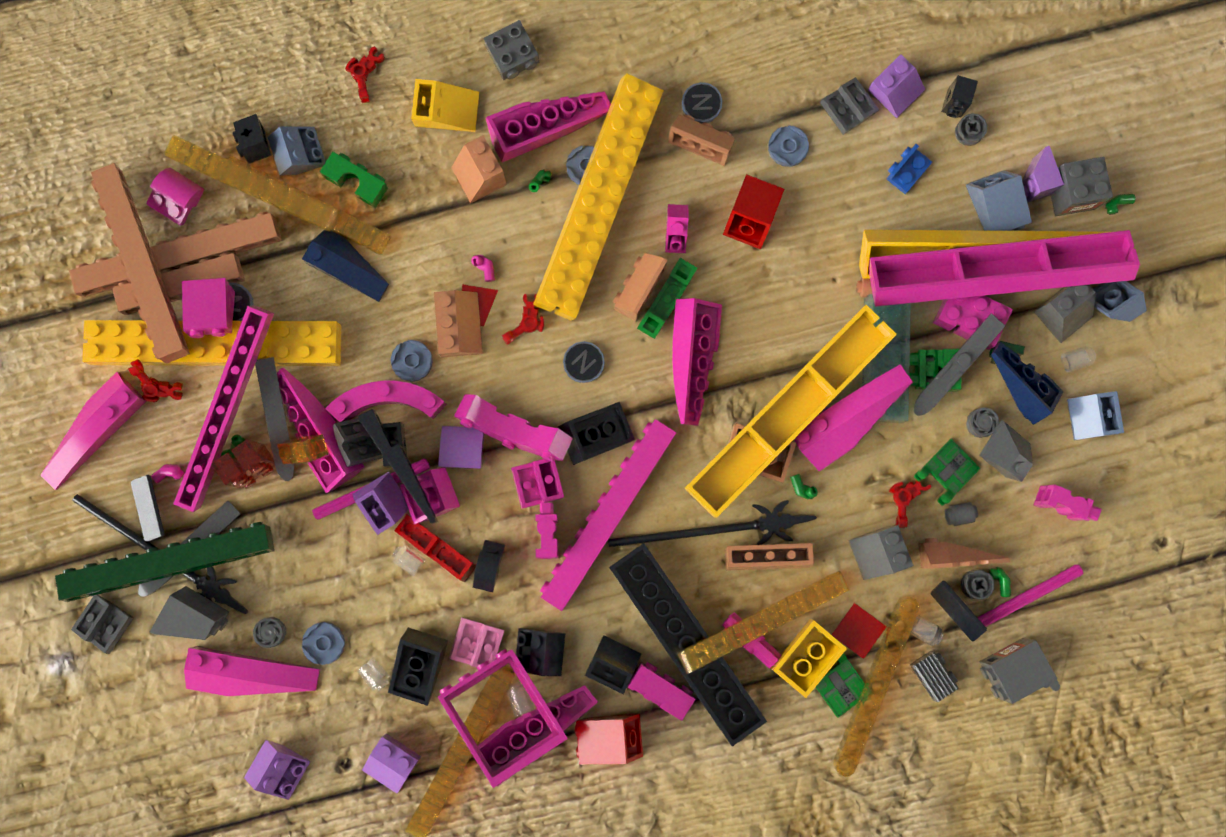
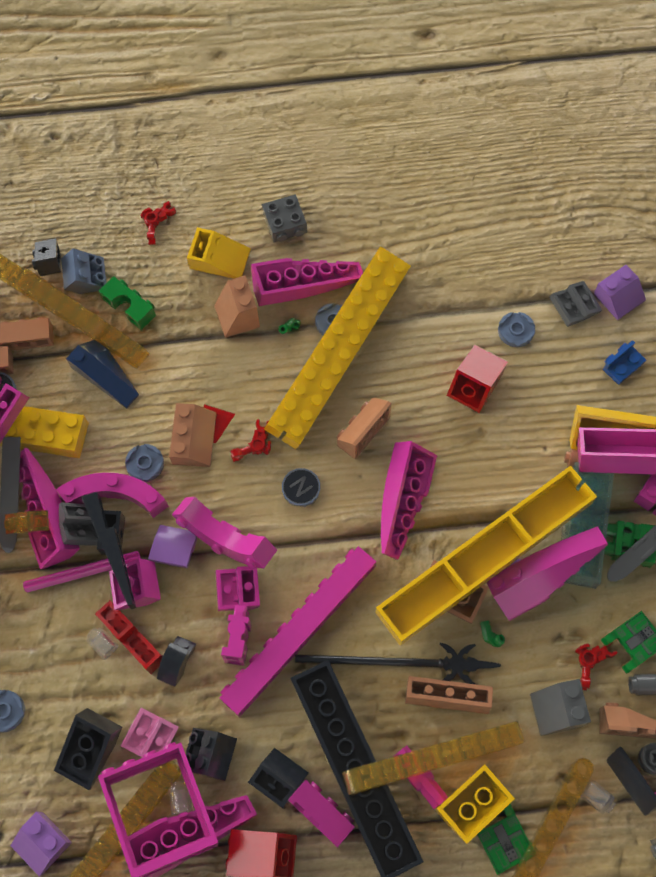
camera: 15 degrees right, 15 degrees down
medium lavender slope [353,472,408,535] -> none
clear brick [357,657,390,691] -> none
dark pink arm [471,255,495,282] -> none
black slope [558,402,635,465] -> none
green slope [637,258,698,339] -> none
dark pink slope [665,204,689,253] -> none
nougat slope [668,114,735,166] -> none
black tile [682,82,722,124] -> none
red sticker [831,603,886,659] -> none
dark grey brick [910,651,958,702] -> none

